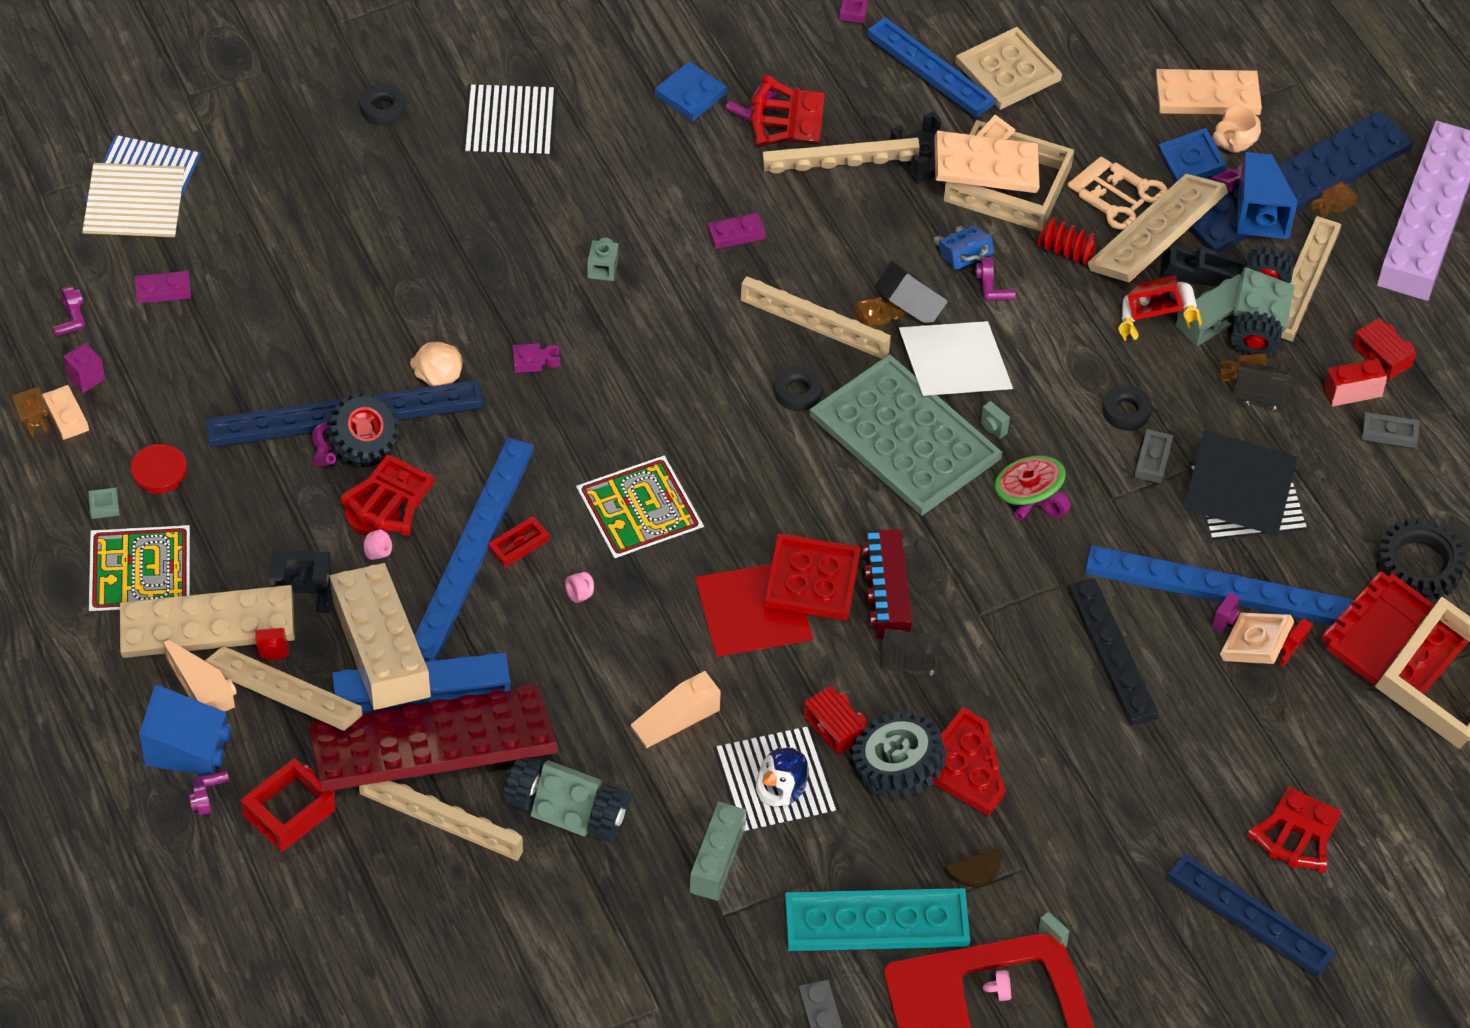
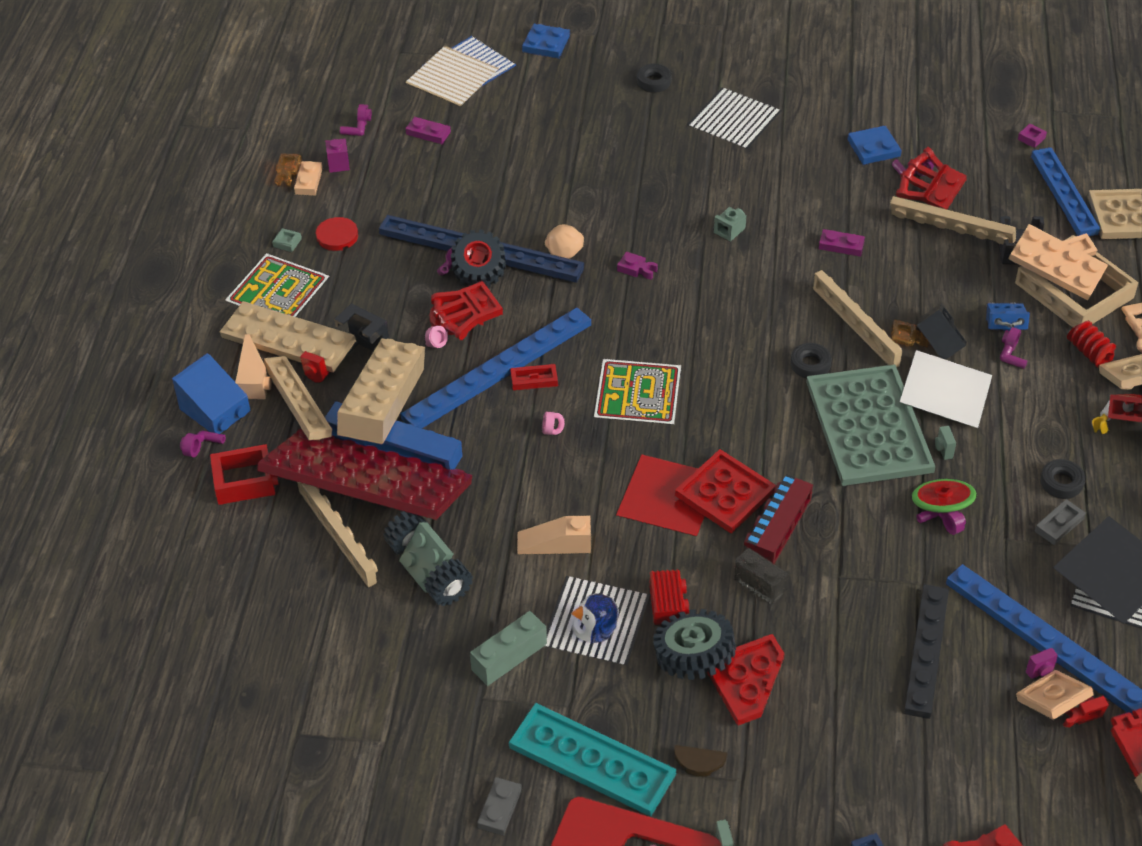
camera: 35 degrees right, 5 degrees down
none -> blue plate [522,24,570,58]

